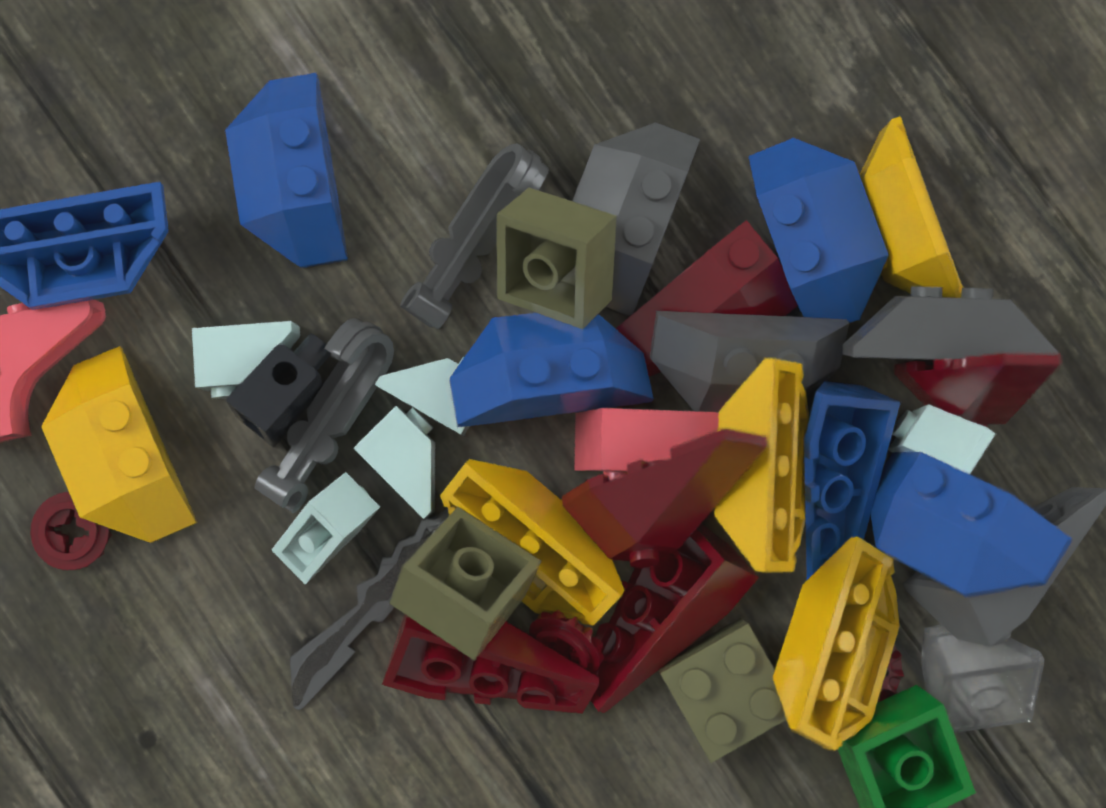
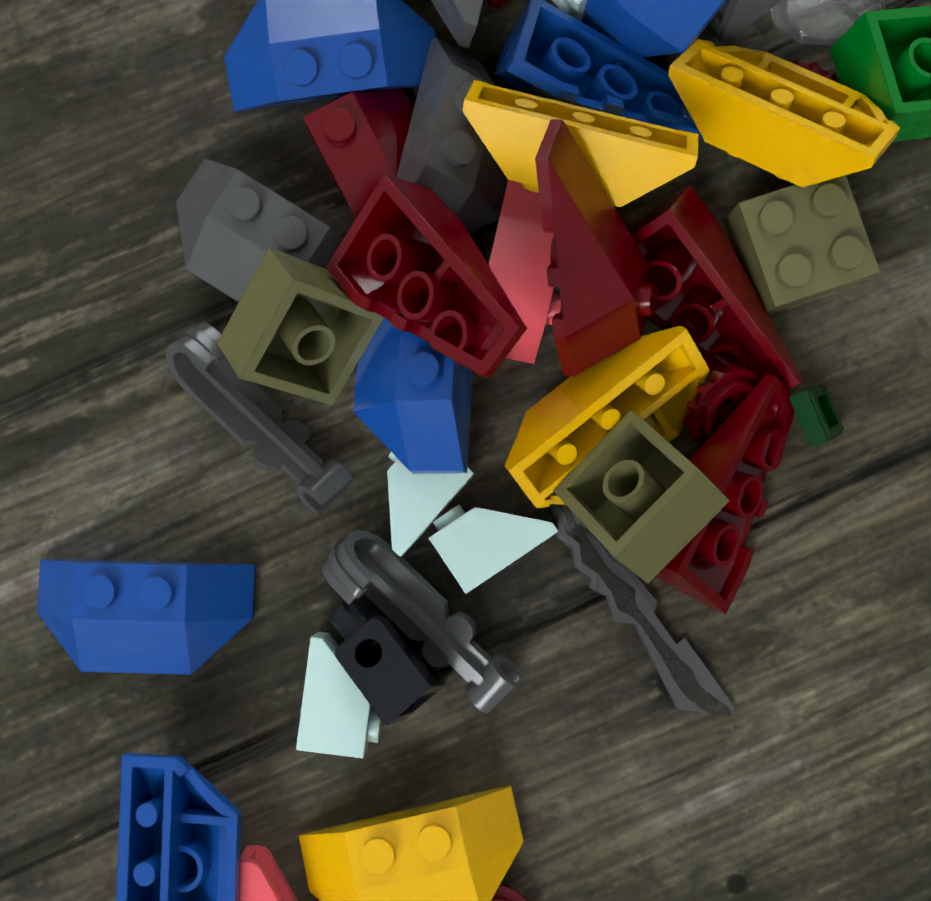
camera: 75 degrees left, 0 degrees up
light aqua slope [272,472,380,584] -> none
none -> dark red wedge [326,174,527,377]
none -> dark green tile [789,384,844,448]

